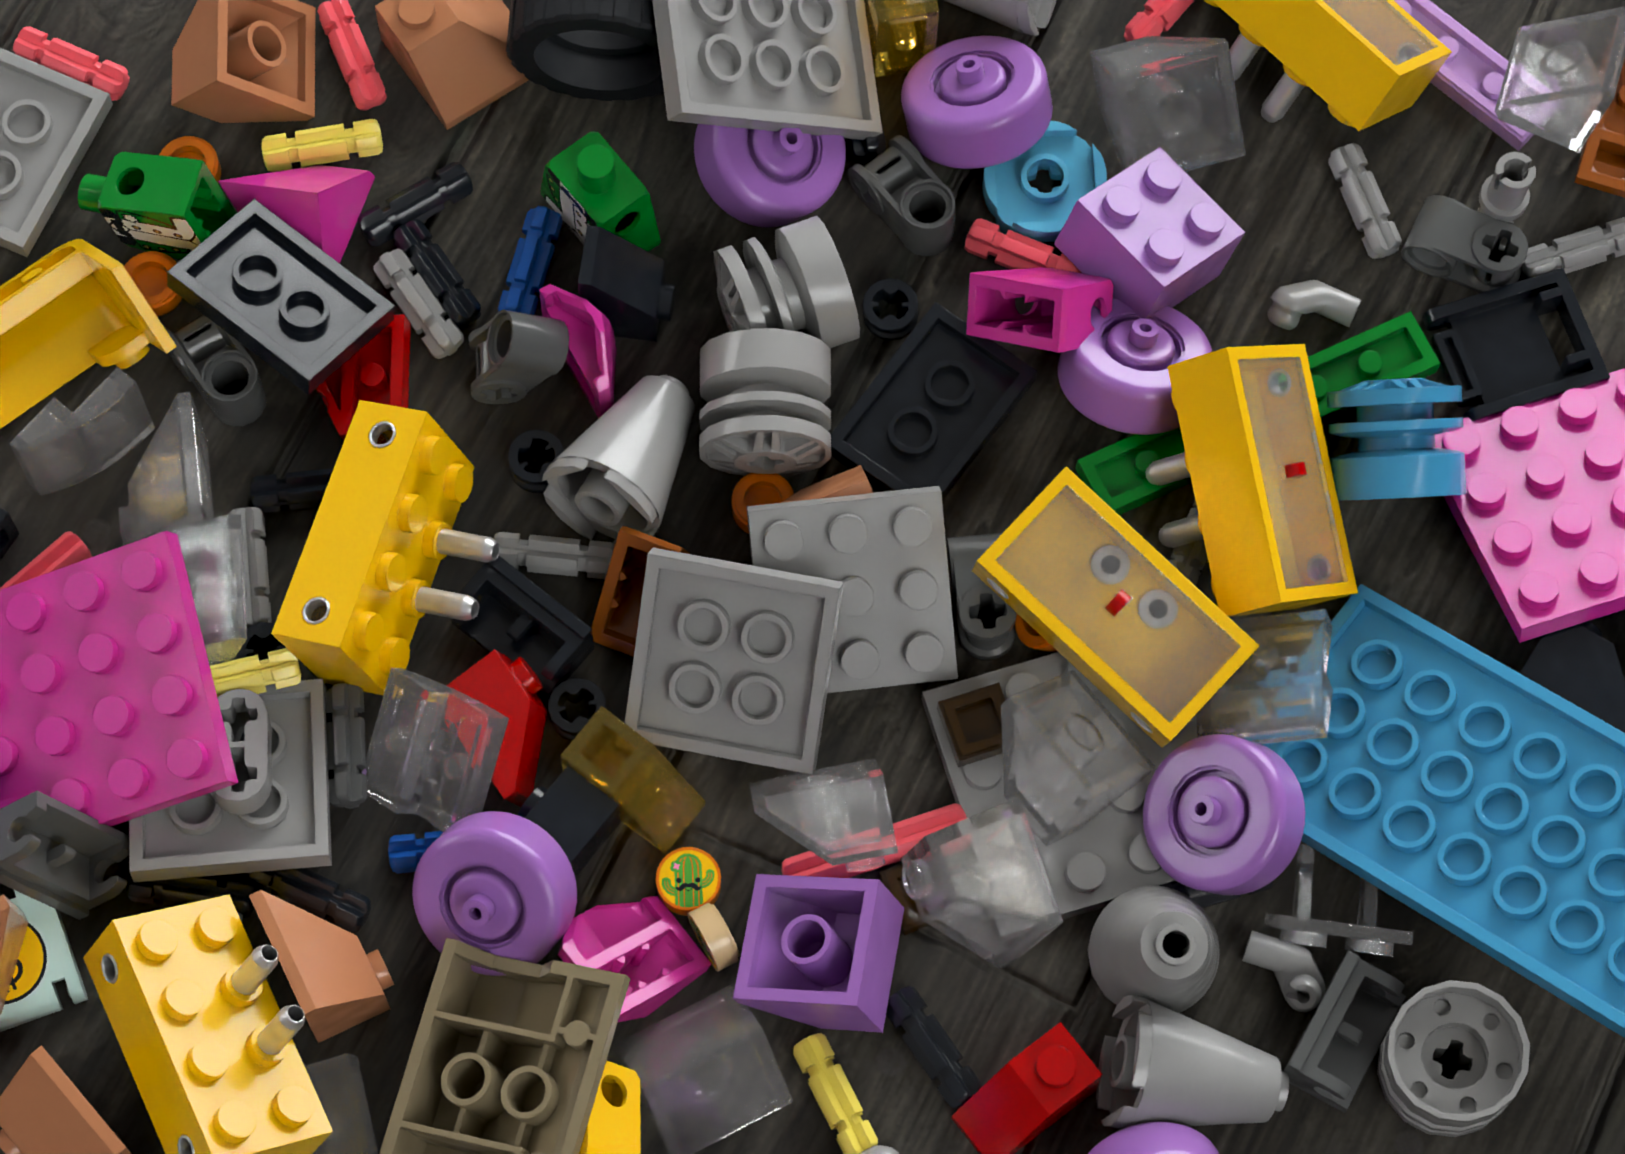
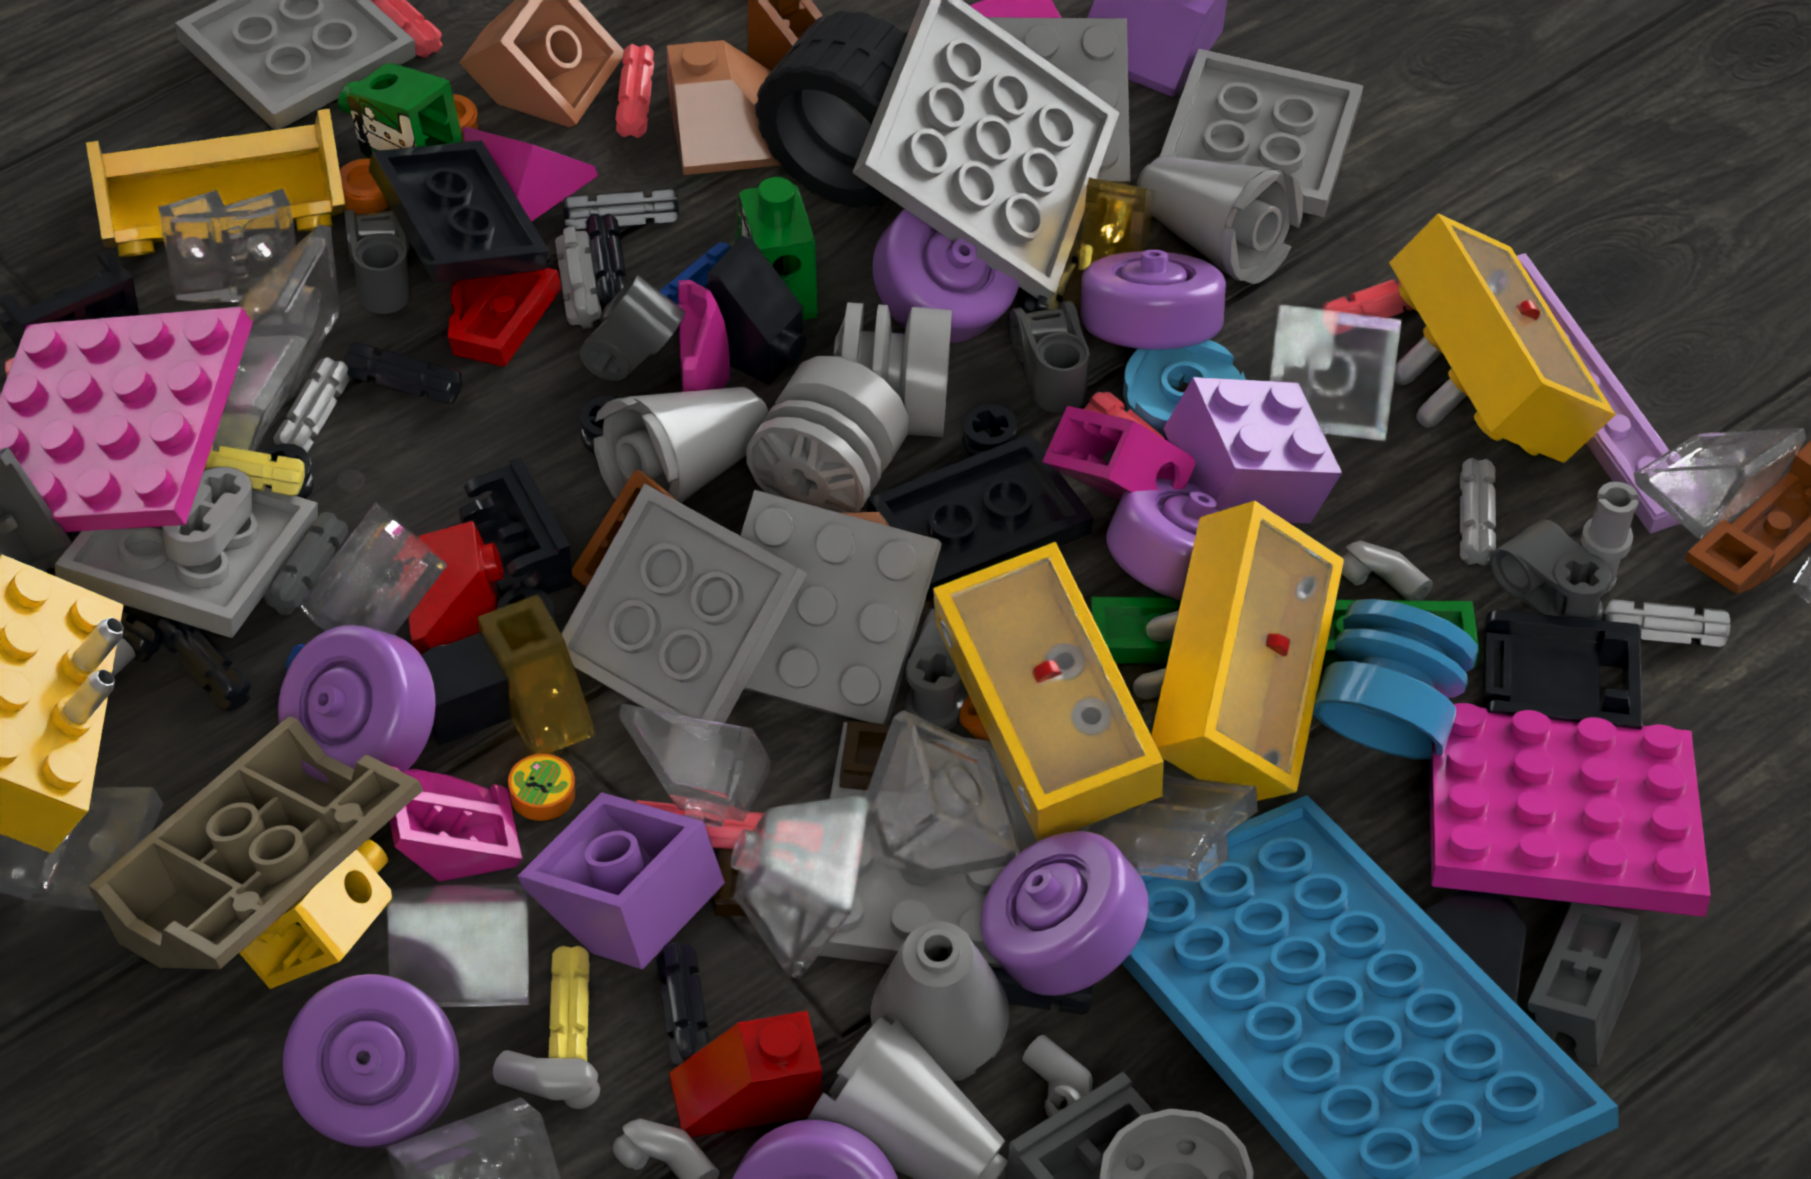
camera: 25 degrees right, 20 degrees down
nougat slope [249,890,394,1043] -> none
light yellow axle [261,119,383,172] -> none
yellow piece [271,400,500,697] -> none
light grey axle [493,532,615,579] -> none
tan tile [687,903,740,972] -> none
clear plate [1265,844,1413,956] -> none

